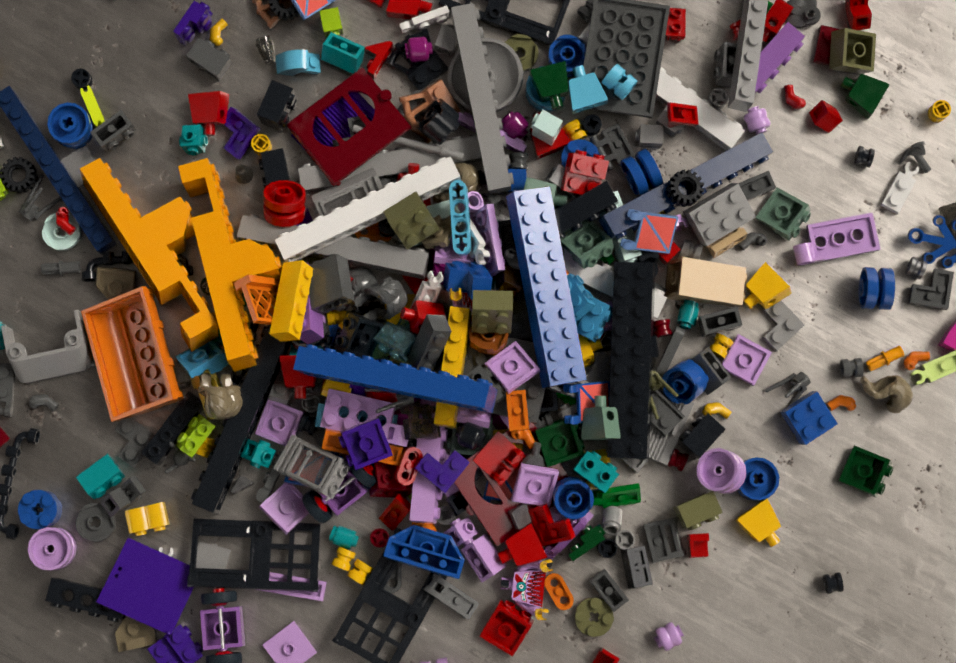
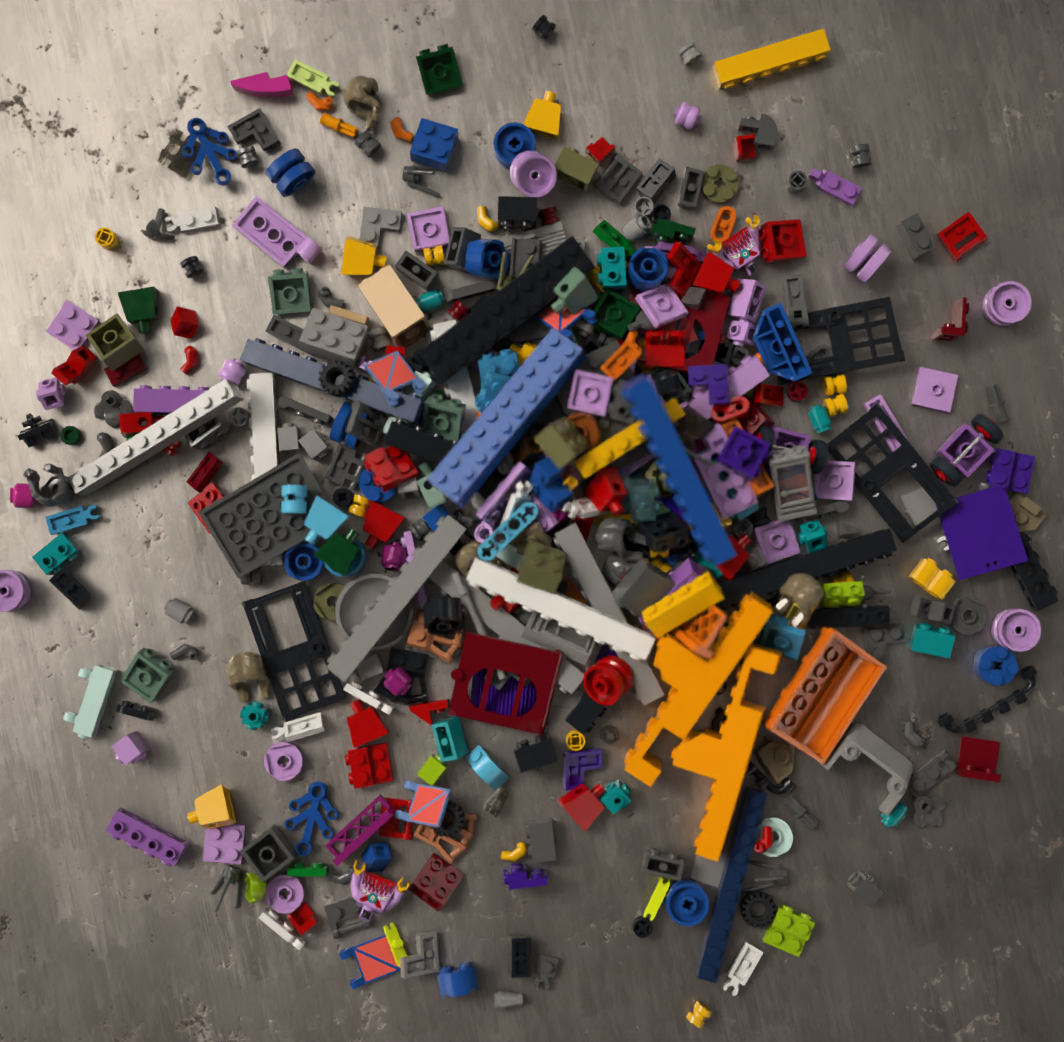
camera: 125 degrees left, 5 degrees up
dark grey brick [408,314,452,371] -> none
light aqua brick [531,110,563,146] -> none
red slope [667,102,699,128] -> none
none -> lavender plate [46,300,100,350]
none -> dark red plate [186,452,223,493]
none -> dark grey plate [278,396,332,425]
none -> dark grey plate [345,399,386,447]

